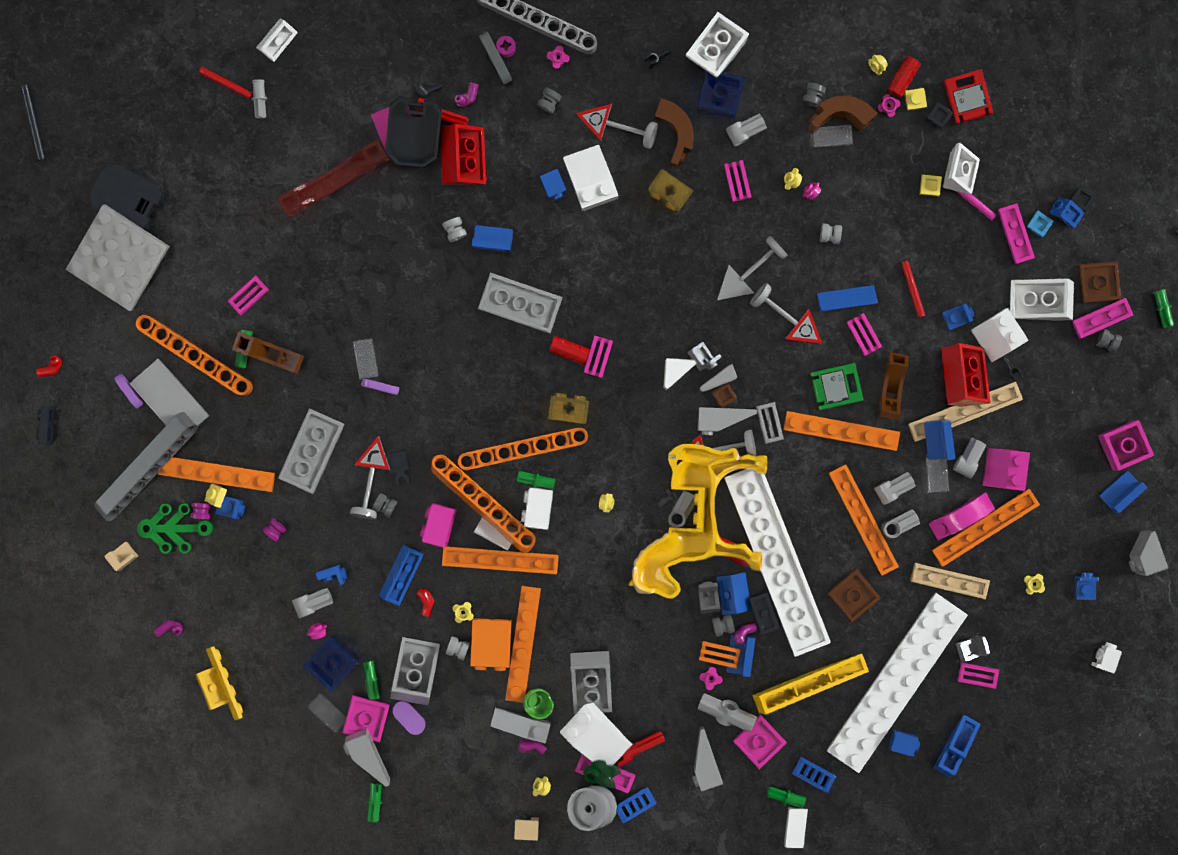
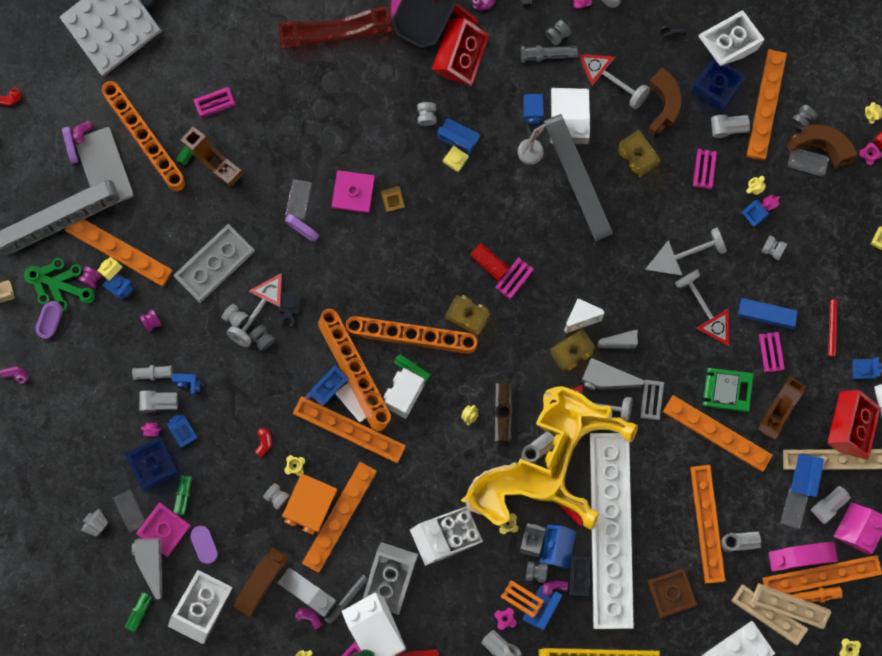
camera: 20 degrees right, 10 degrees down
yellow bracket [195,646,243,720] -> none
blue slope [379,544,424,606] -> none
light grey slope [390,637,440,705] -> none
dark pink brick [420,503,457,548] -> none
light grey tile [478,273,563,334] -> none
bright green hair [523,688,554,720] -> none
flat silver bracket [687,342,722,371] -> none
reddish brown tile [711,383,738,408] -> none
light grey piece [874,472,916,505] -> none
none -> medium lavender tile [36,301,63,339]
none -> magenta arm [72,121,93,144]
none -> light grey piece [81,509,108,536]
none -> light grey pin [132,365,173,381]
none -> blue bracket [167,414,197,447]
none -> white slope [168,570,233,644]
none -> light grey wheel [221,303,248,328]
none -> reddish brown arch [233,548,289,617]
none -> blue panel [304,365,349,406]
none -> dark grey bar [325,575,368,625]
none -> dark pink plate [332,170,375,213]
none -> pearl gold slope [381,186,405,212]
none -> white slope [410,507,483,566]
none -> light yellow plate [443,145,469,172]
none -> dark brown piece [495,383,513,443]
none -> light yellow plate [499,513,518,534]
none -> light grey piece [518,124,546,165]
none -> dark grey pin [520,45,578,63]
none -> dark grey beam [544,114,613,241]
none -> clear yellow brick [550,328,595,371]
none -> blue plate [742,200,769,227]
none -> orange plate [746,49,787,161]
none -> tan tile [751,583,831,629]
none -> orange pin [789,586,842,603]

